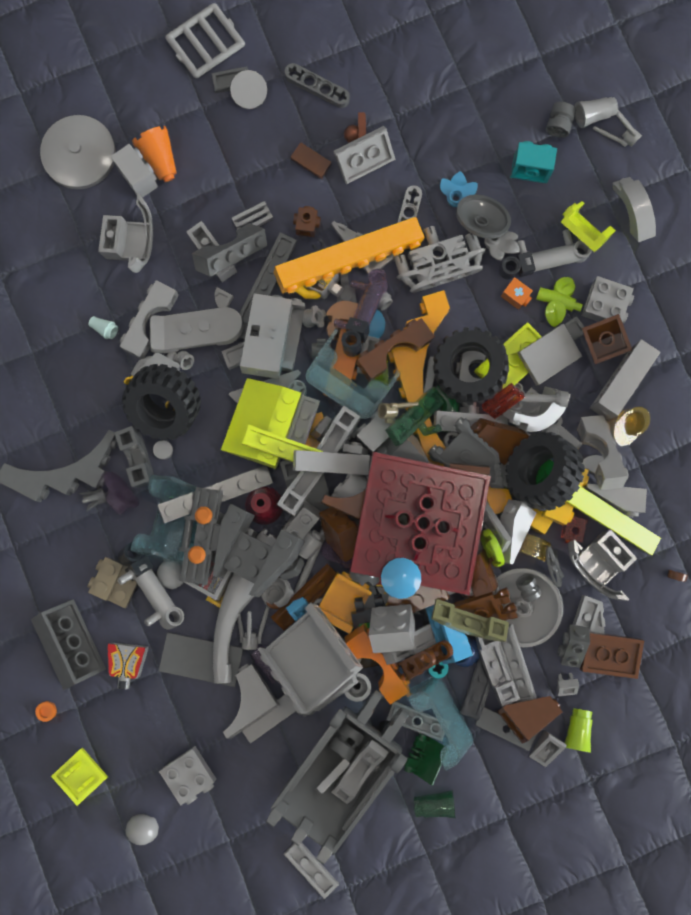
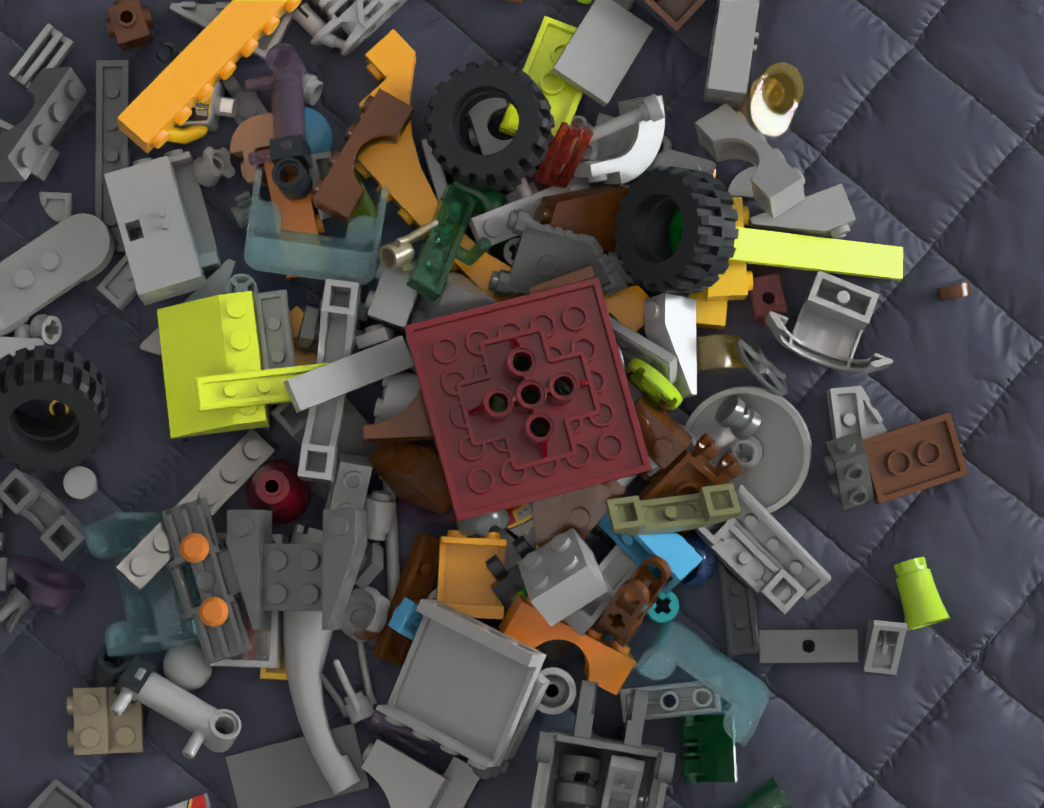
camera: 30 degrees left, 0 degrees up
dark azure dish [381,558,421,599] -> none
reddish brown slope [497,696,562,744] -> none
light grey tile [556,673,579,696] -> none

